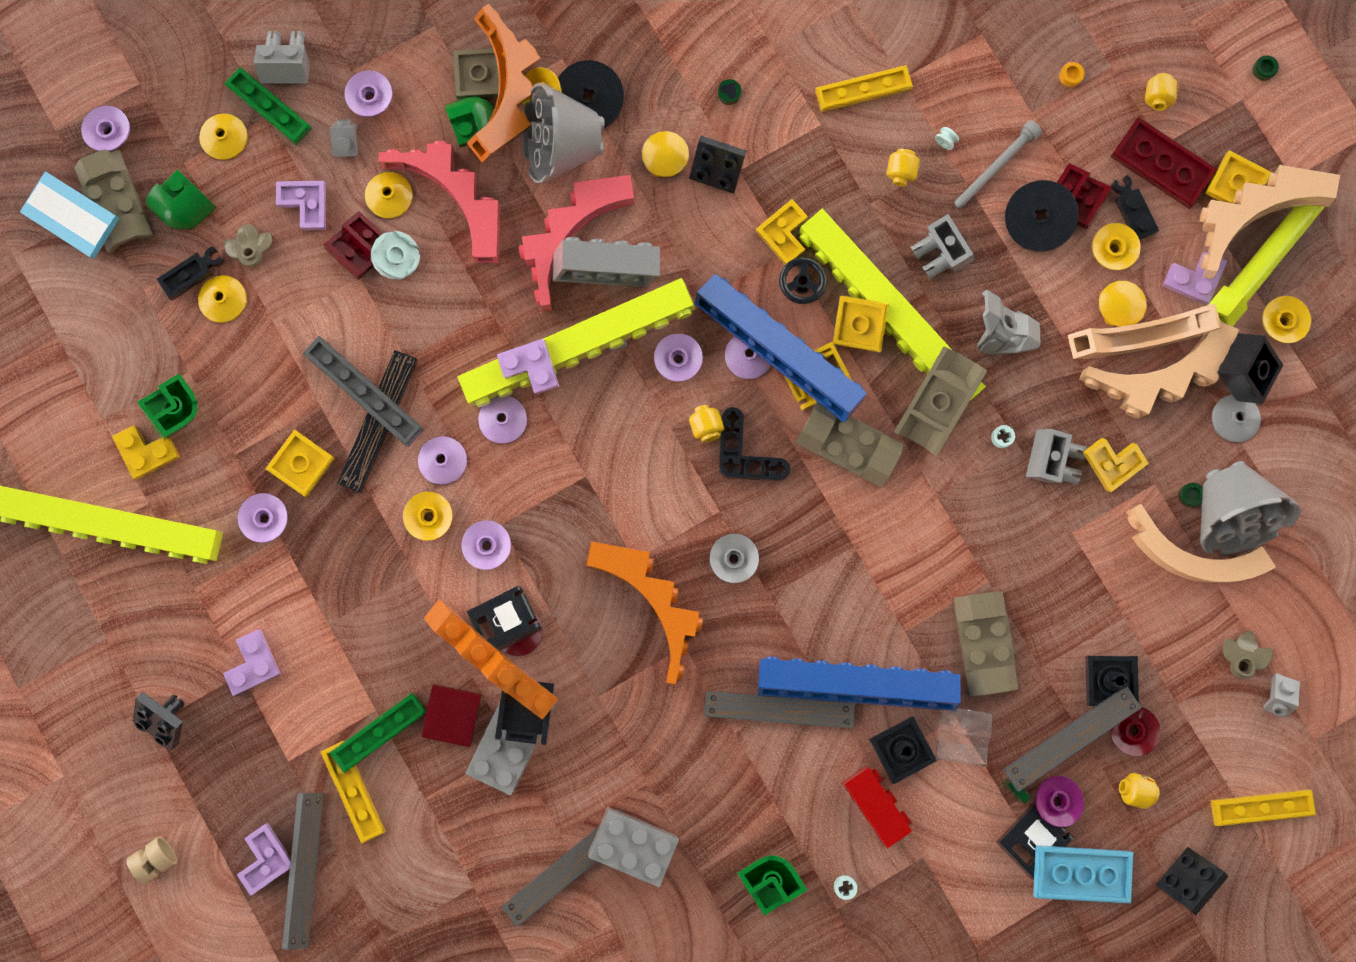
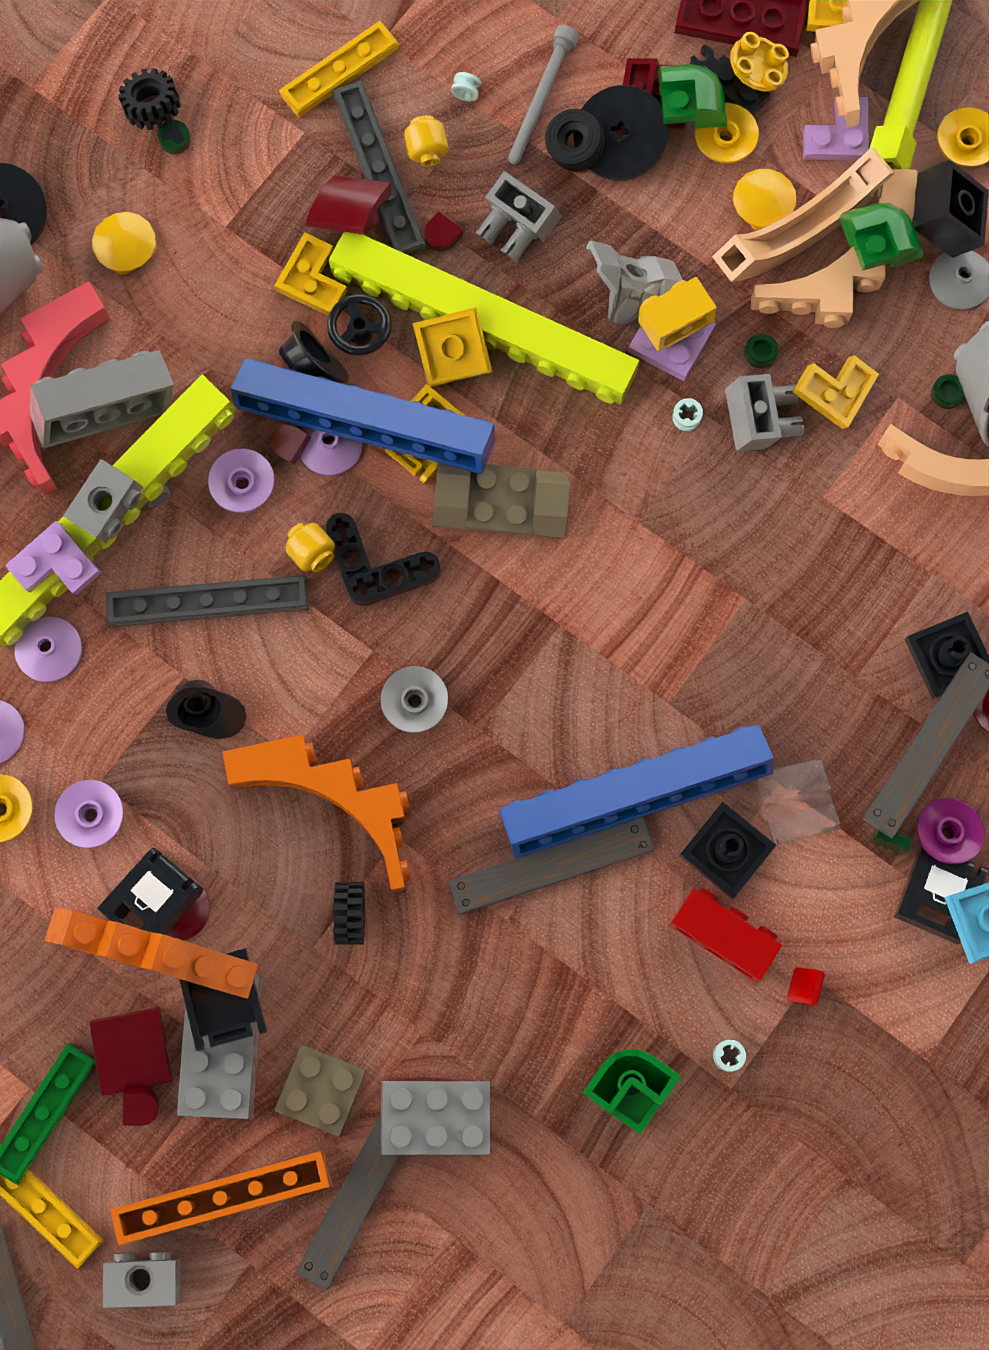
camera: 20 degrees left, 5 degrees down
black plate [689,136,747,194] -> none
dark tan piece [894,346,988,456] -> none
dark tan piece [953,591,1019,696] -> none
none -> light grey brick [63,459,143,543]
none -> light grey brick [103,1251,181,1308]
none -> dark grey tile [106,575,309,627]
none -> orange brick [110,1150,333,1245]
none -> black tyre [118,68,181,130]
none -> dark red tile [122,1088,159,1126]
none -> black piece [166,680,247,739]
none -> dark red tile [271,424,311,465]
none -> dark tan plate [274,1044,367,1137]
none -> black piece [279,321,349,382]
none -> dark red slope [306,175,392,234]
none -> dark grey tile [332,80,426,256]
none -> black tyre [333,882,366,945]
none -> dark red tile [424,211,463,251]
none -> black tyre [545,109,605,172]
none -> lavender plate [627,323,716,381]
none -> yellow brick [638,277,717,352]
none -> green brick [658,64,727,129]
none -> yellow dish [730,32,789,92]
none -> dark green tile [744,334,778,368]
none -> red slope [787,967,825,1007]
none -> green brick [839,203,923,271]

